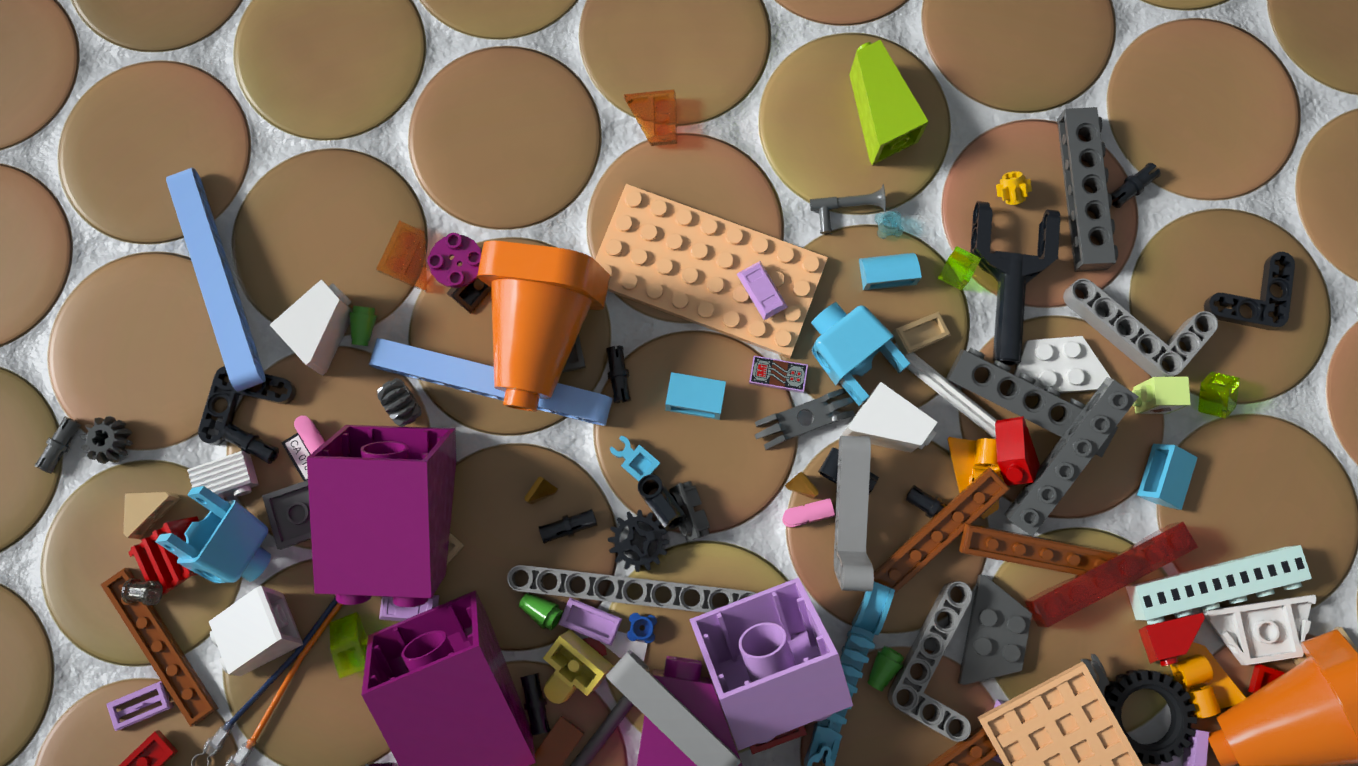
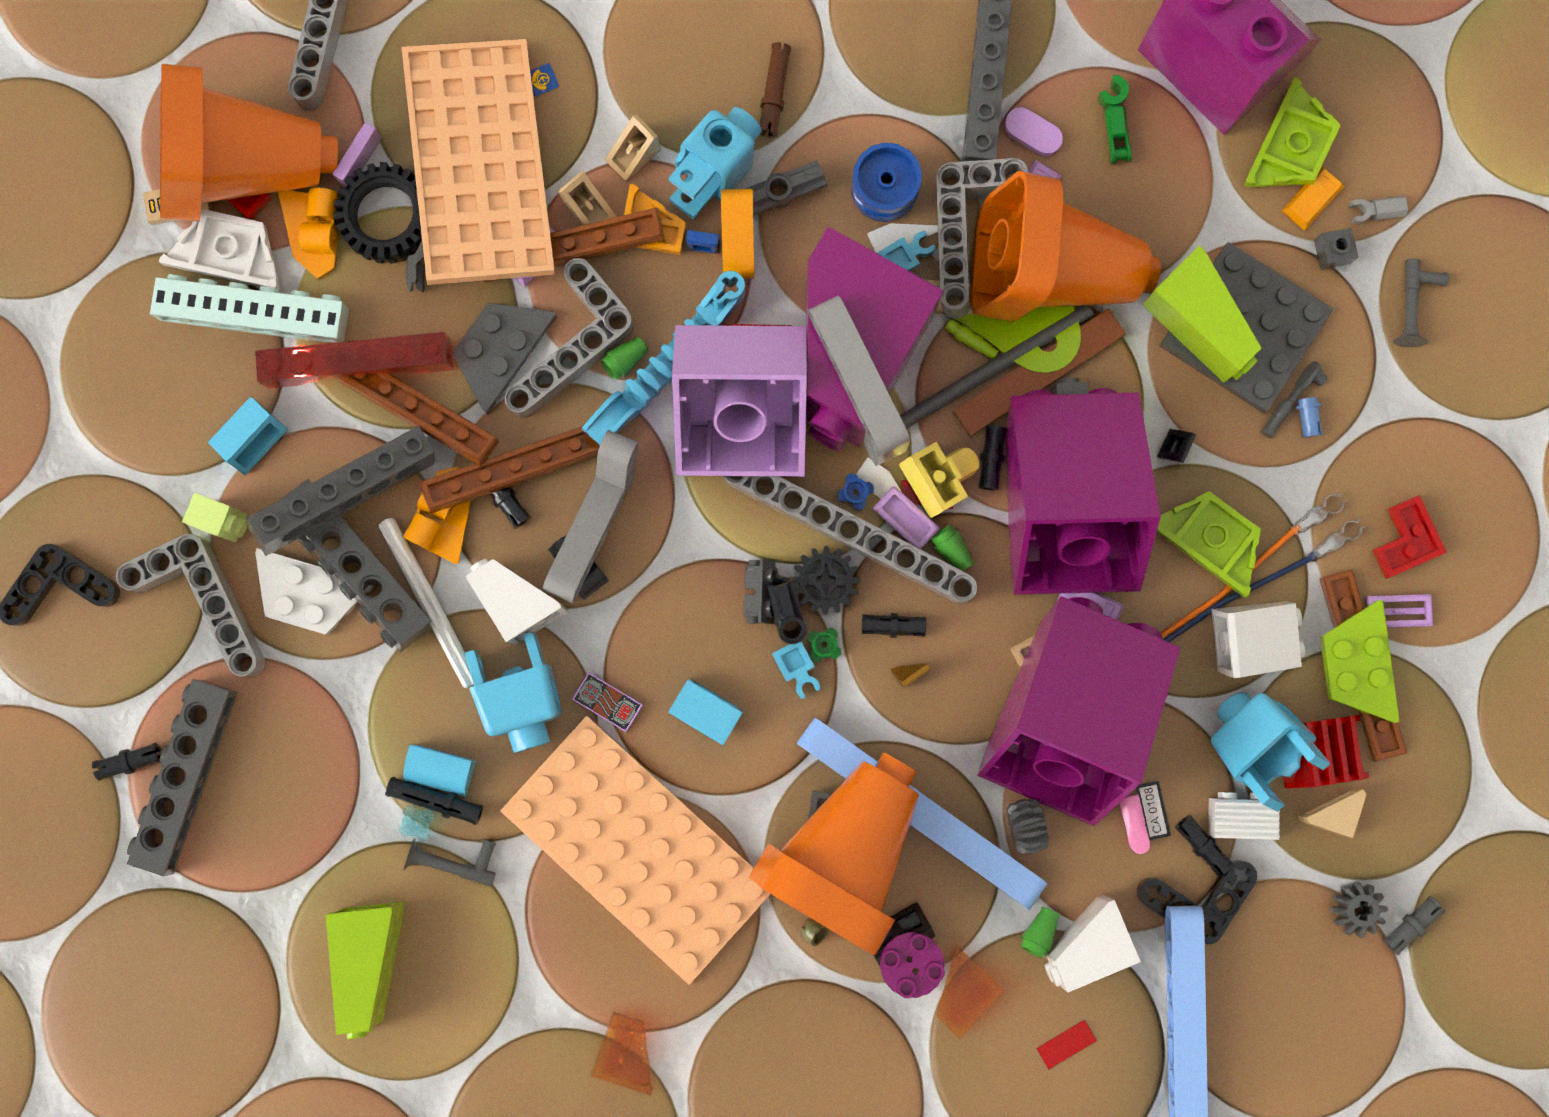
camera: 160 degrees left, 5 degrees up
clear smoke bush [121,578,163,606] -> none
dark grey plate [262,480,311,550] -> none
clear neon green slope [329,612,368,679] -> none
black pin [606,346,631,403] -> none
lavender tile [737,261,788,320] -> none
dark grey piece [755,388,855,450] -> none
bright pink bar [782,498,835,528] -> none
pearl gold slope [785,472,819,499] -> none
tan tile [891,311,951,356] -> none
clear neon green panel [938,246,981,290] -> none
black piece [970,201,1060,365] -> none
red slope [995,416,1040,486] -> none
yellow gear [996,171,1032,205] -> none
red slope [1139,613,1205,667] -> none
clear neon green panel [1198,371,1240,419] -> none
none -> black pin [385,776,483,825]
none -> green plate [807,628,841,662]
none -> red sticker [1036,1020,1097,1070]
none -> lime wing [1157,491,1261,598]
none -> lime wing [1320,600,1400,723]

